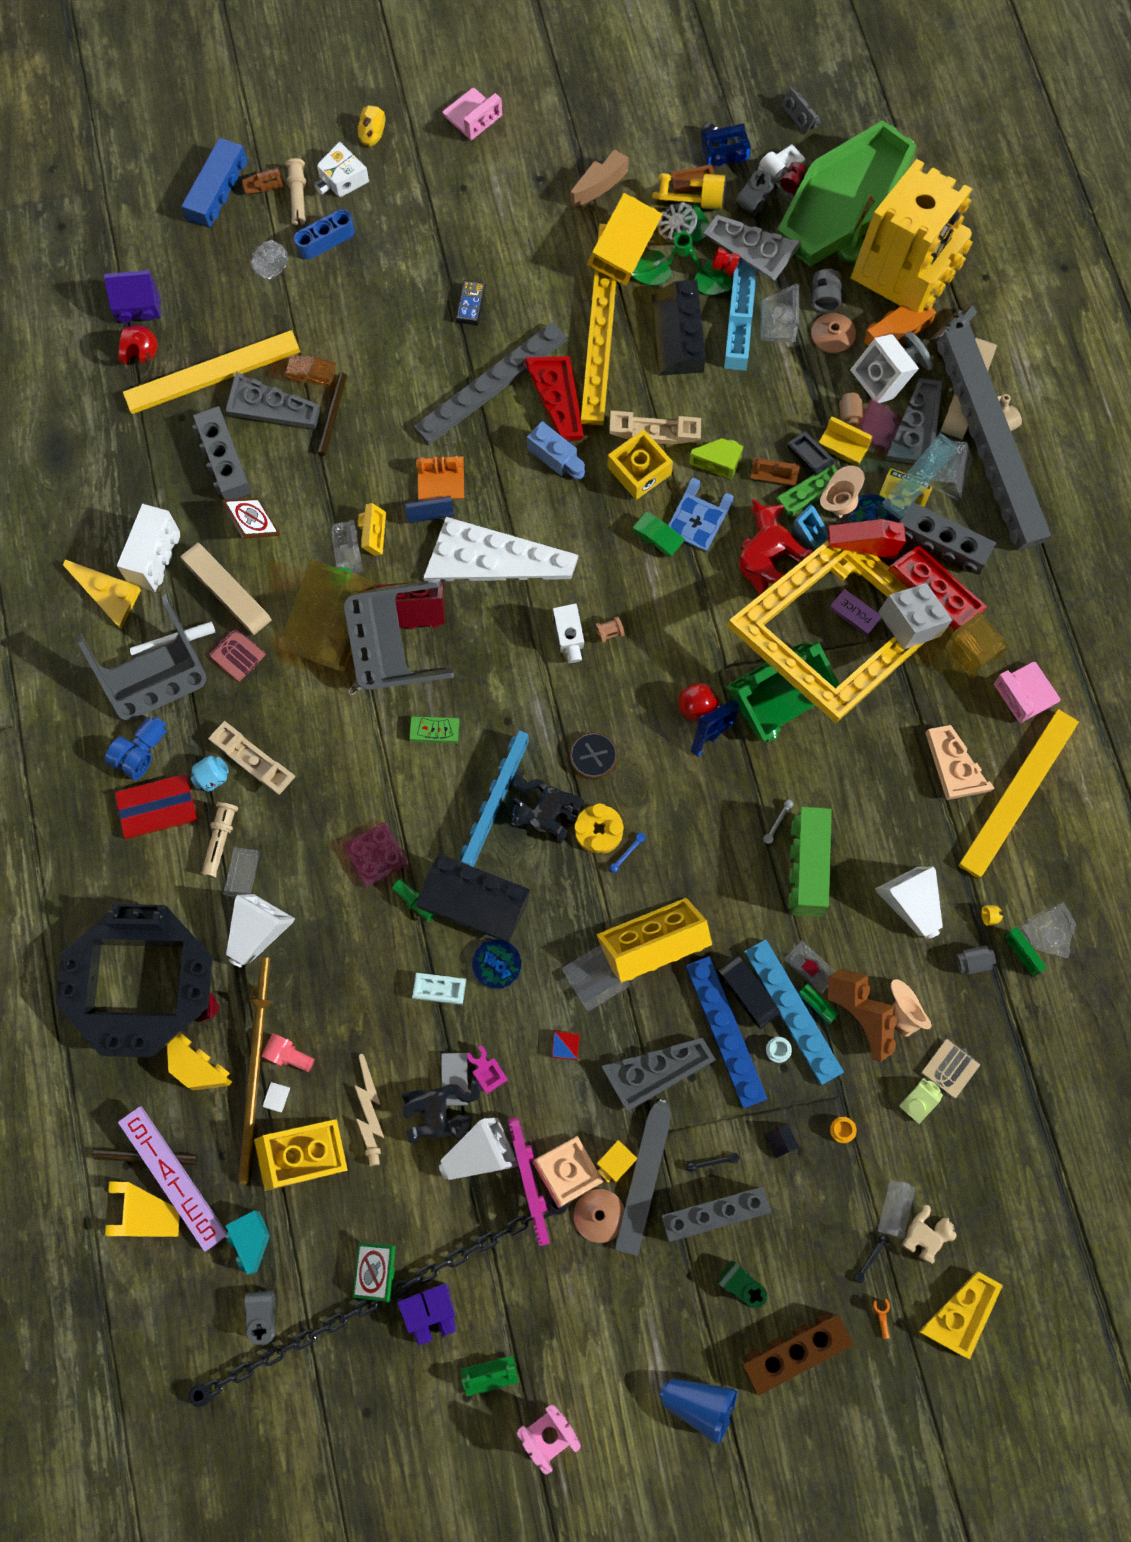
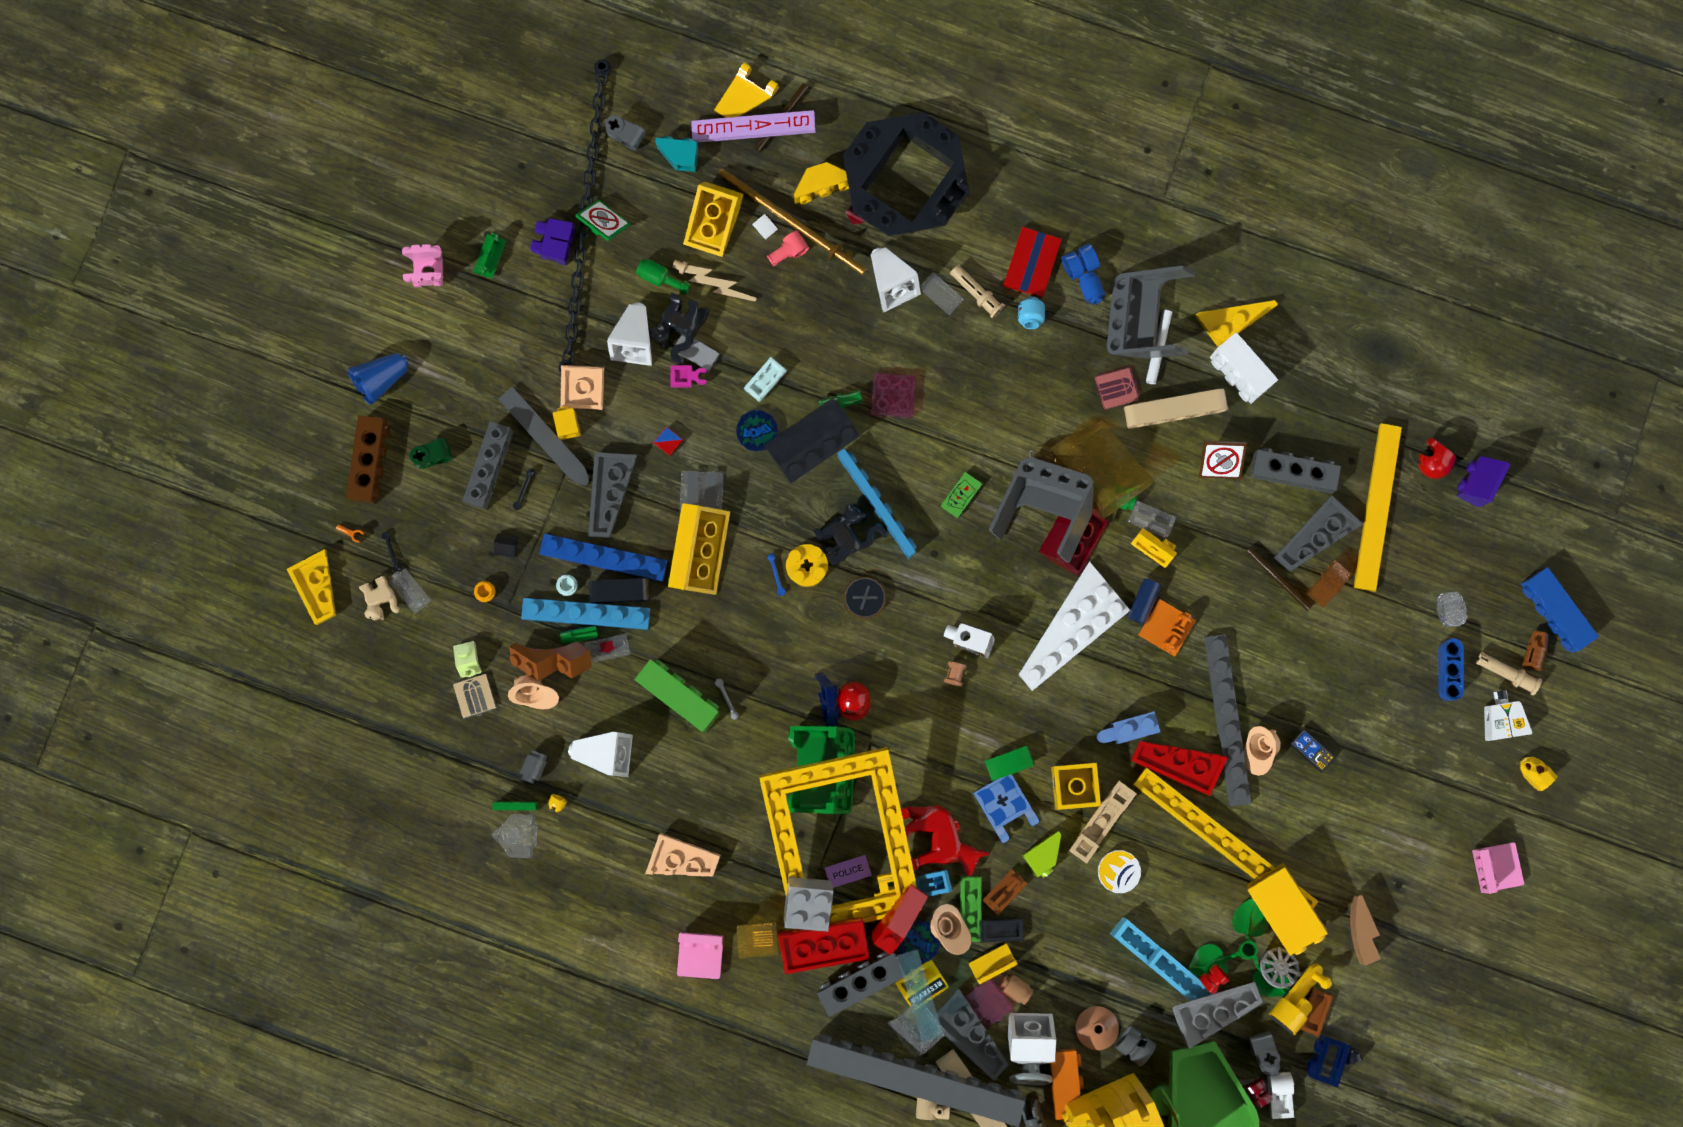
camera: 120 degrees right, 10 degrees up
tan slope [208,721,295,795] -> none
dark pink piece [508,1117,550,1246] -> none
nougat dish [574,1189,625,1243] -> none
black slope [652,280,706,376] -> none
clear slope [761,283,799,342] -> none
yellow tile [958,709,1079,879] -> none
none -> green piece [636,259,691,295]
none -> tile [1098,850,1141,893]
none -> light nougat piece [1244,726,1281,776]

